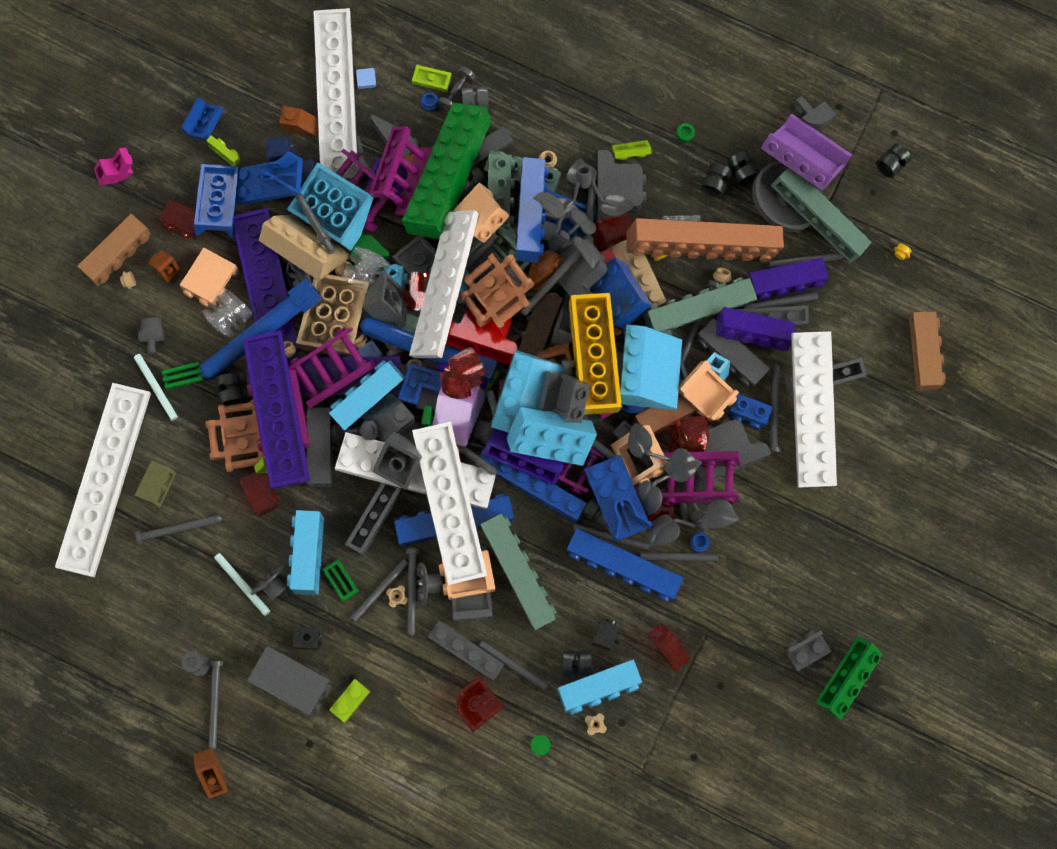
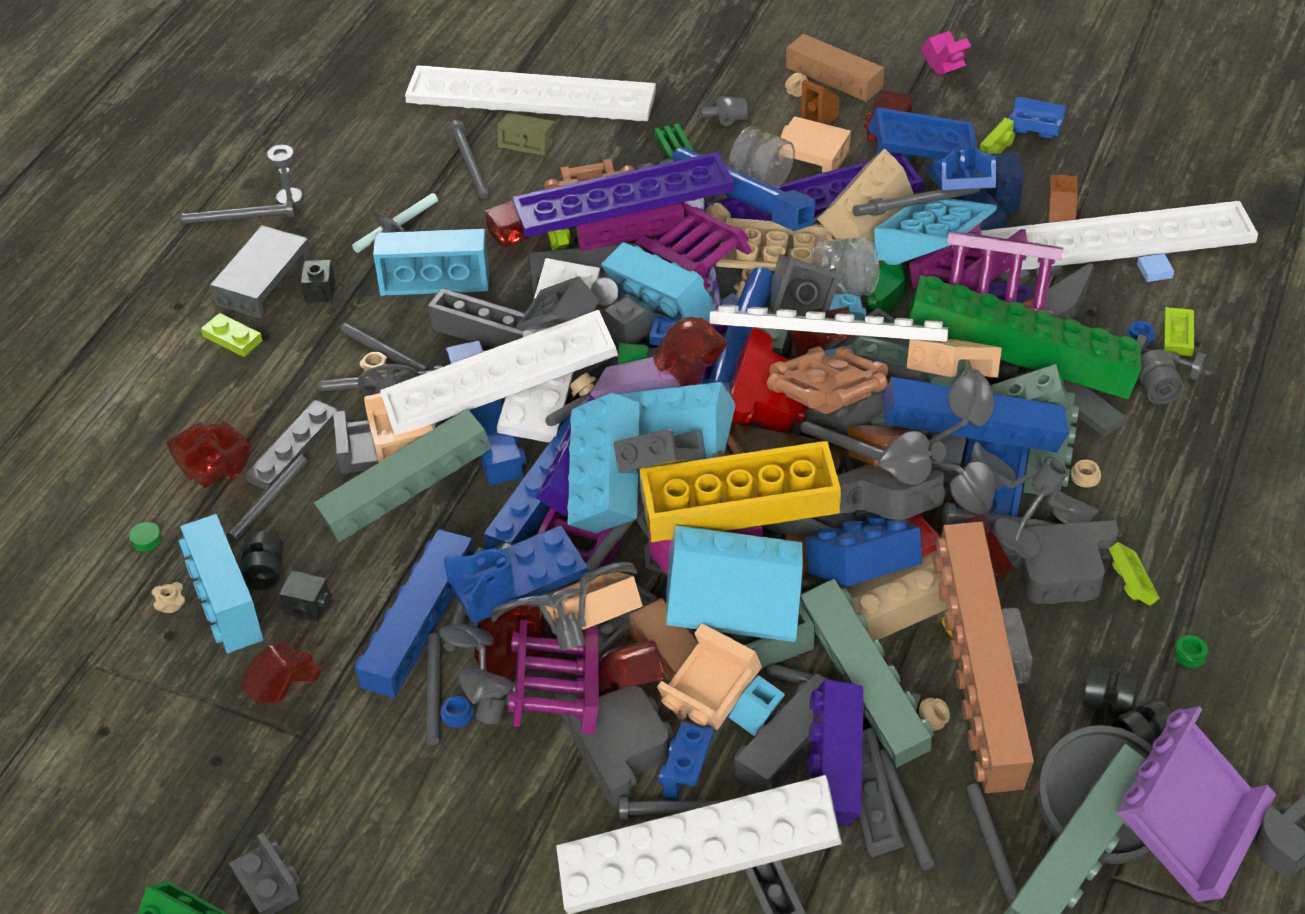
camera: 90 degrees right, 30 degrees down
light aqua bar [134,354,178,421] -> none
dark orange slope [194,748,228,799] -> none
green tile [322,559,359,603] -> none
dark purple brick [748,257,828,301] -> none

